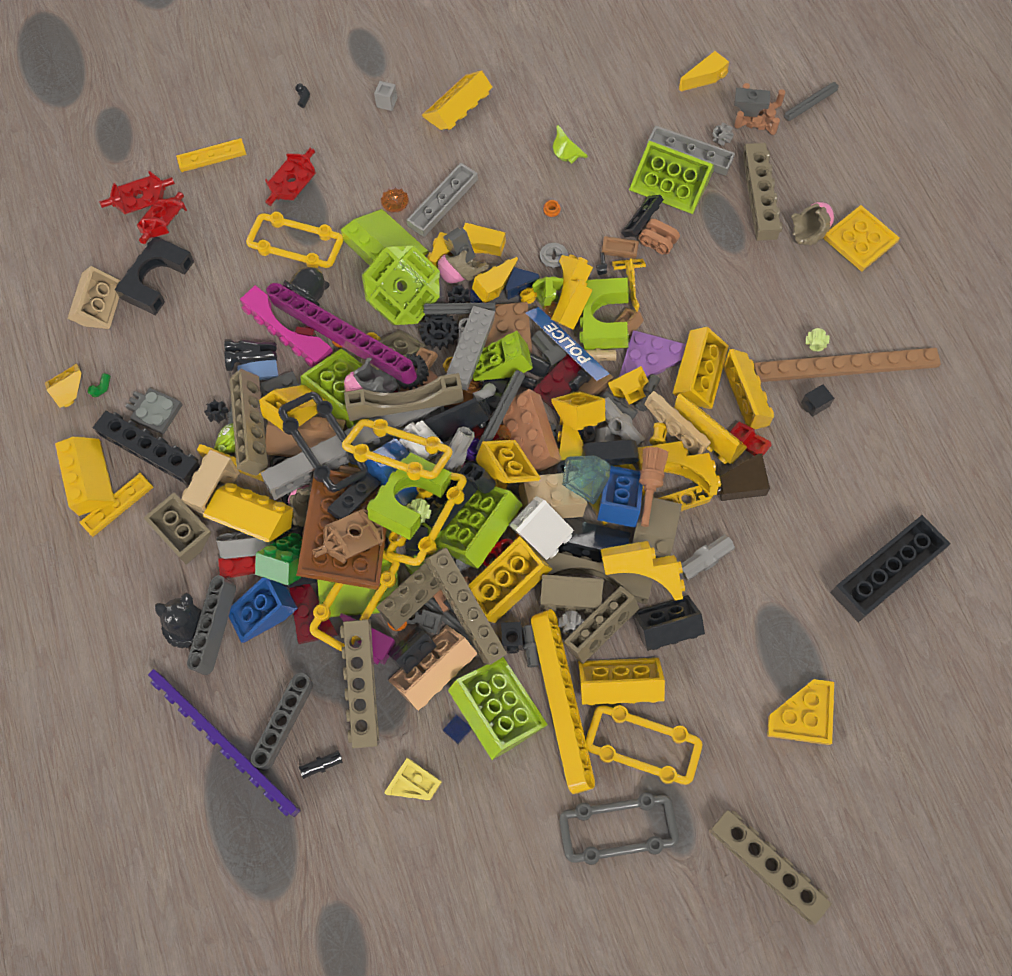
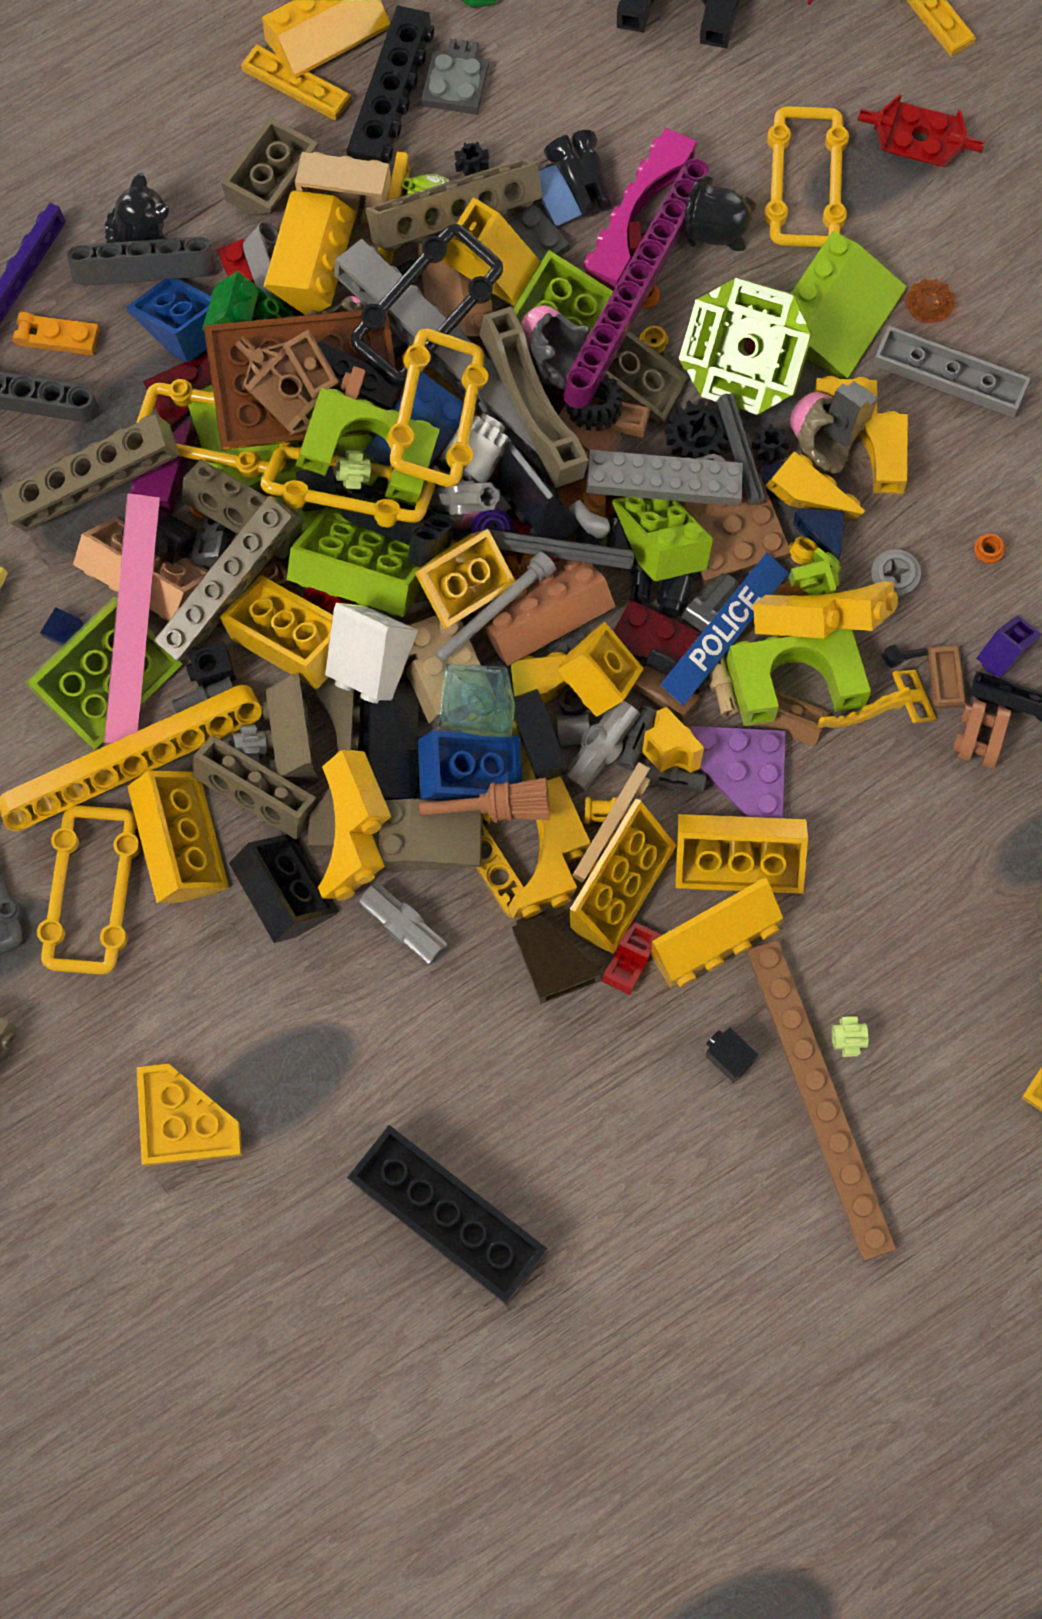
camera: 80 degrees right, 5 degrees up
none -> light orange plate [12,312,100,356]
none -> bright pink tile [104,493,160,743]
none -> medium nougat slope [282,329,341,399]
none -> nougat plate [340,366,366,400]
none -> light grey piece [437,552,556,660]
none -> dark purple slope [976,615,1042,678]

